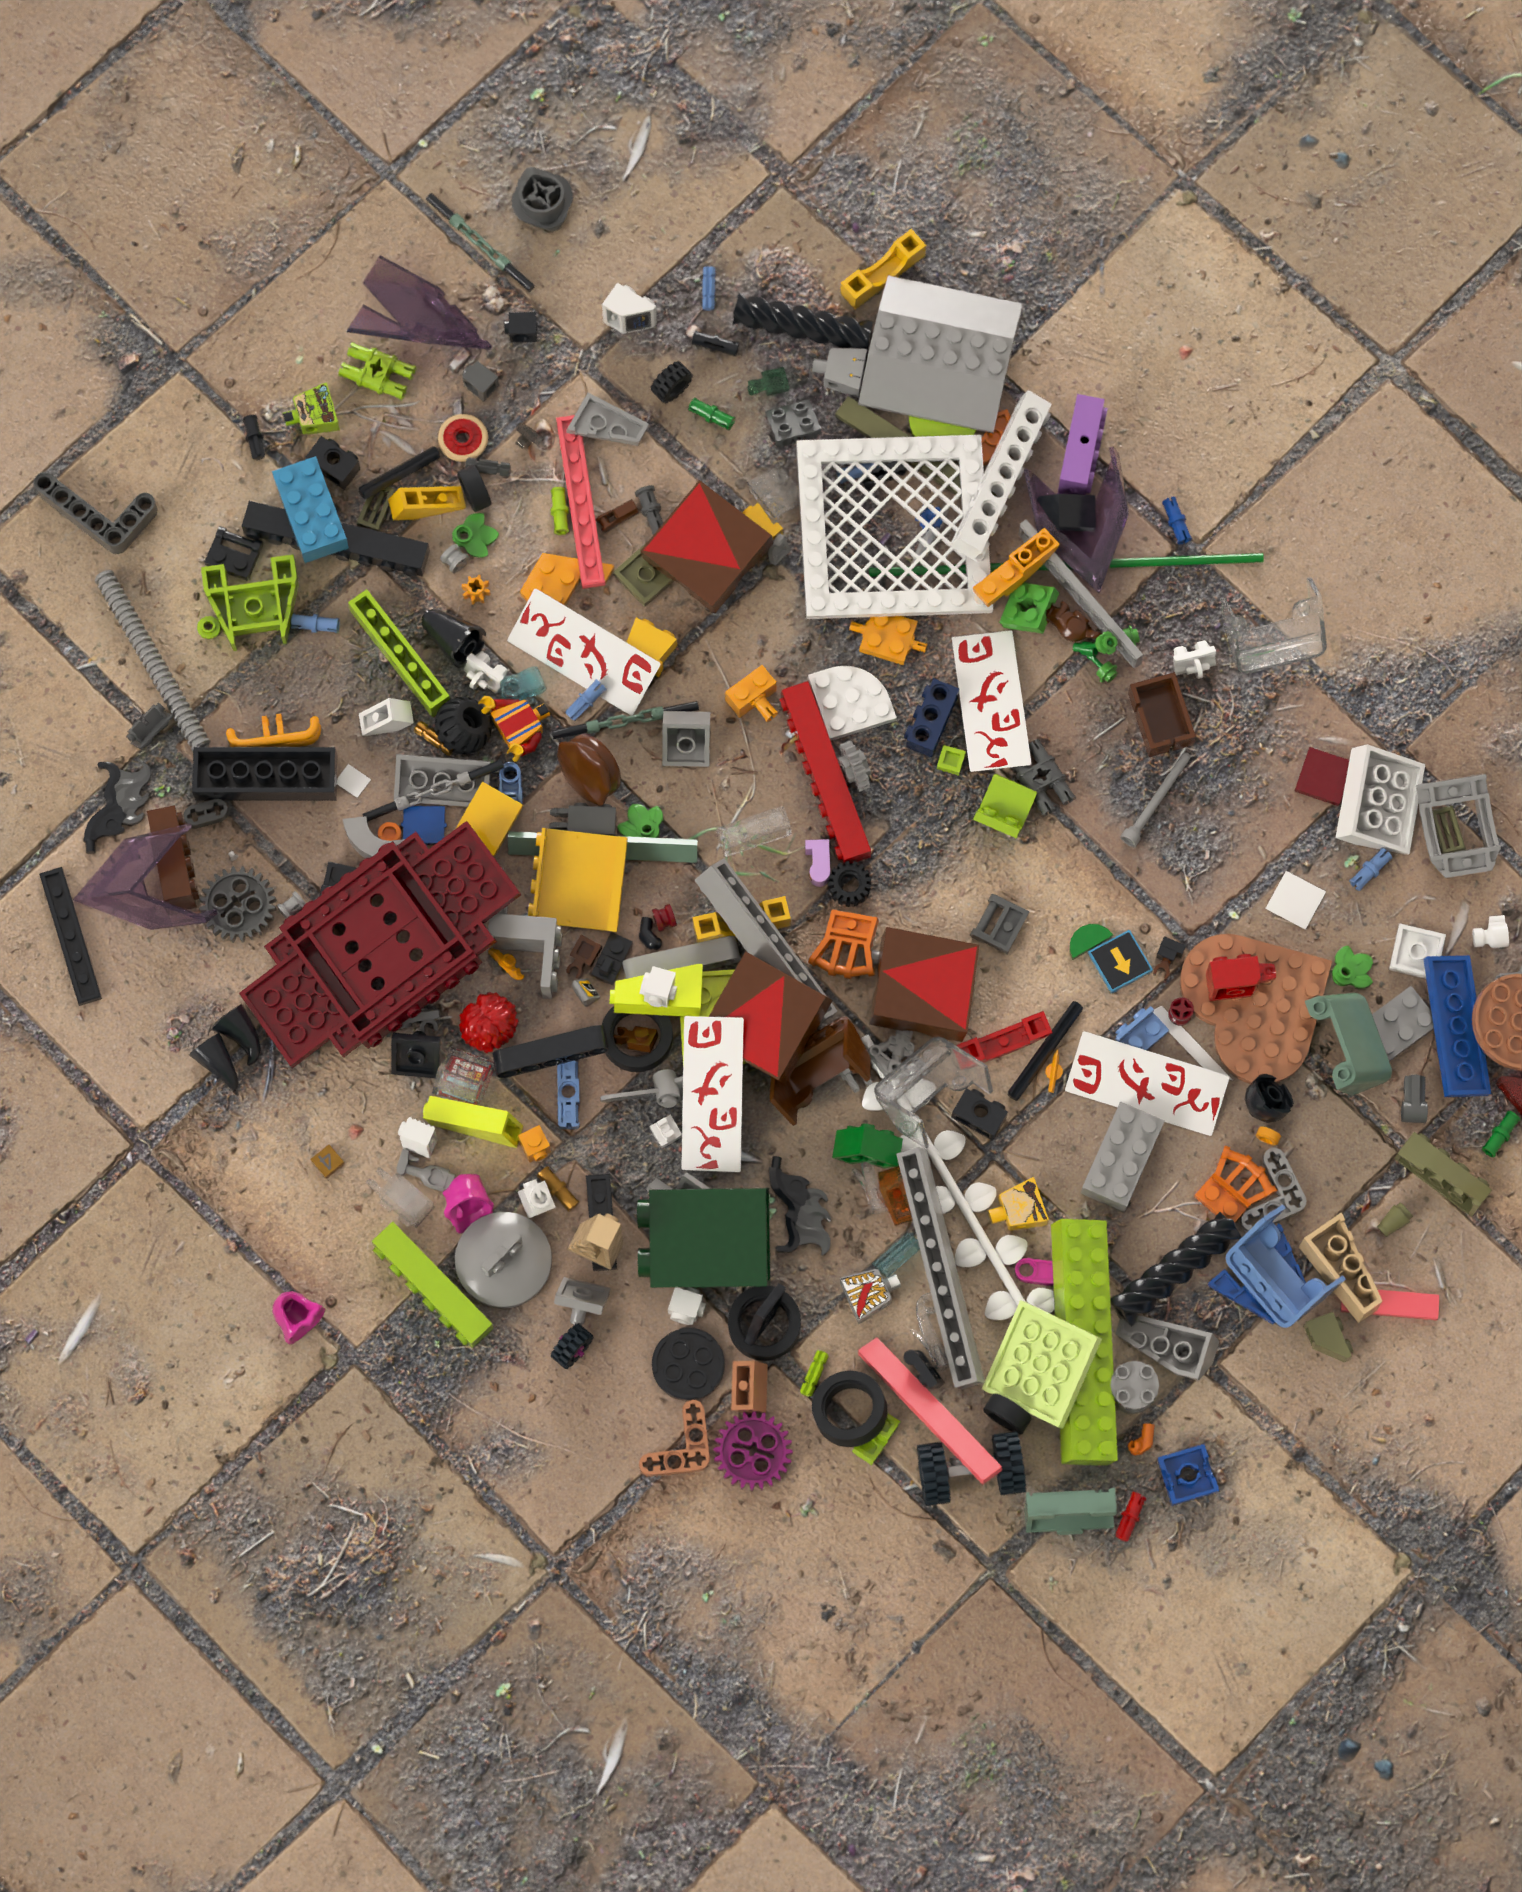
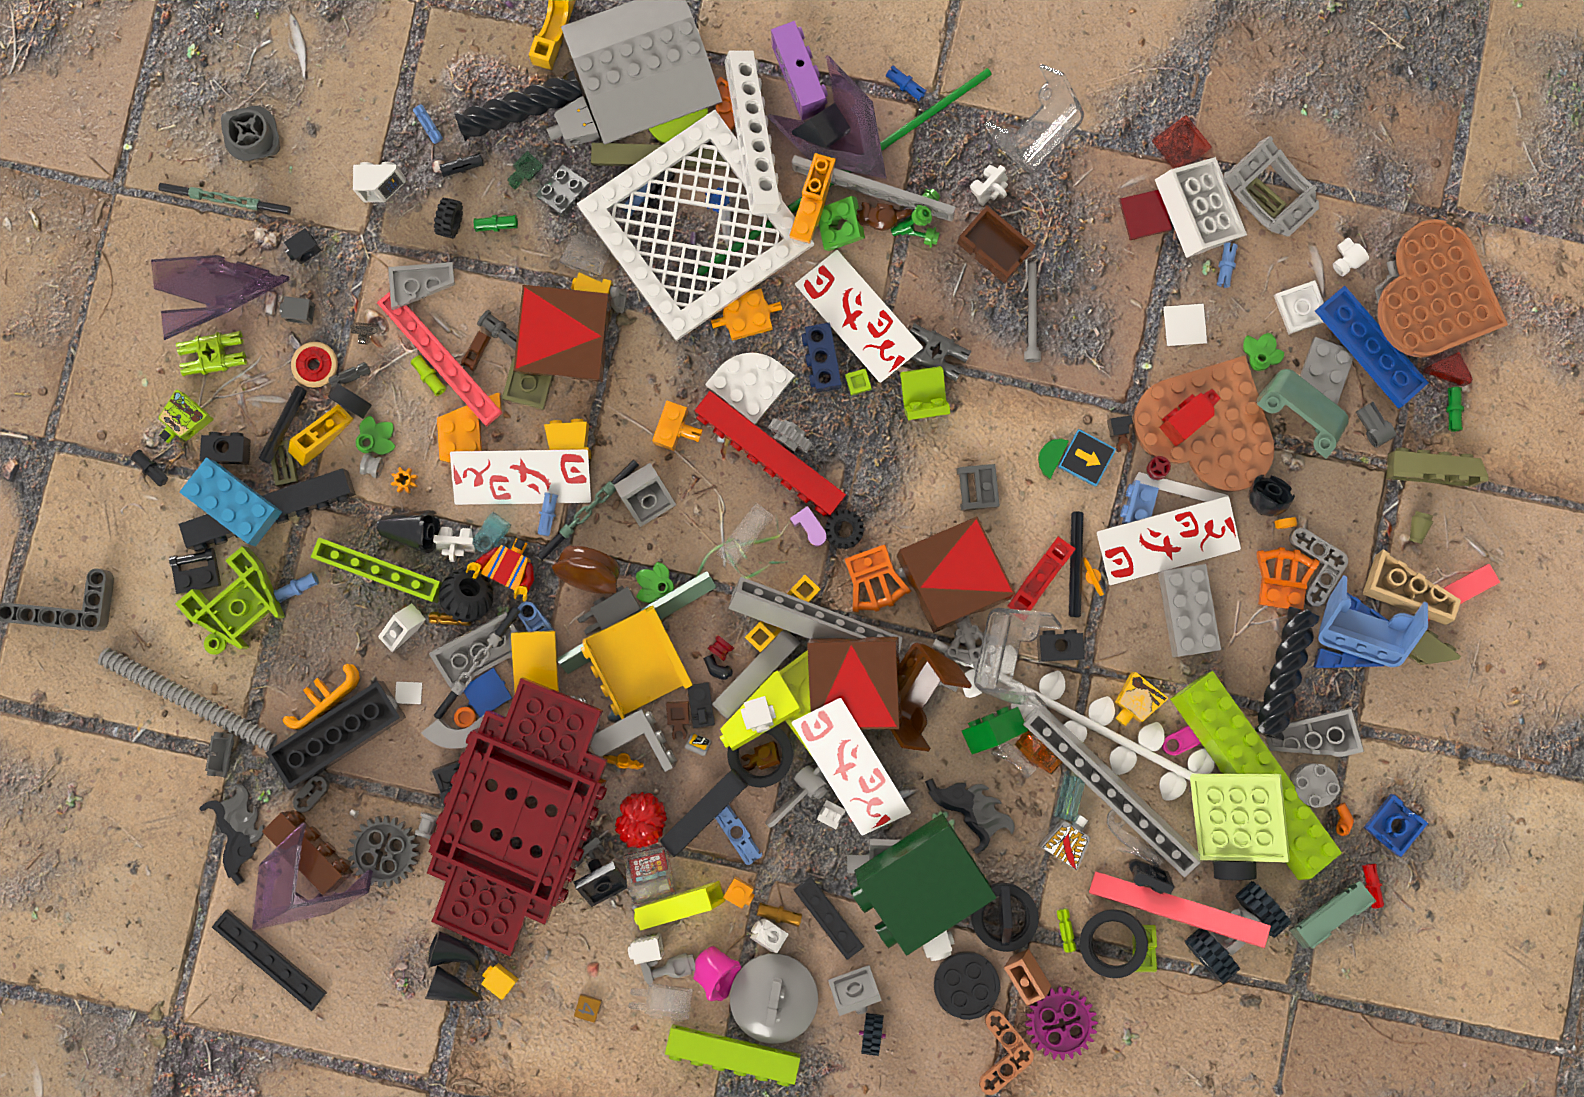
camera: 30 degrees left, 10 degrees up
tan wedge [567,1214,623,1270] -> none
none -> yellow brick [481,963,519,1000]
none -> clear red tile [1152,115,1212,169]

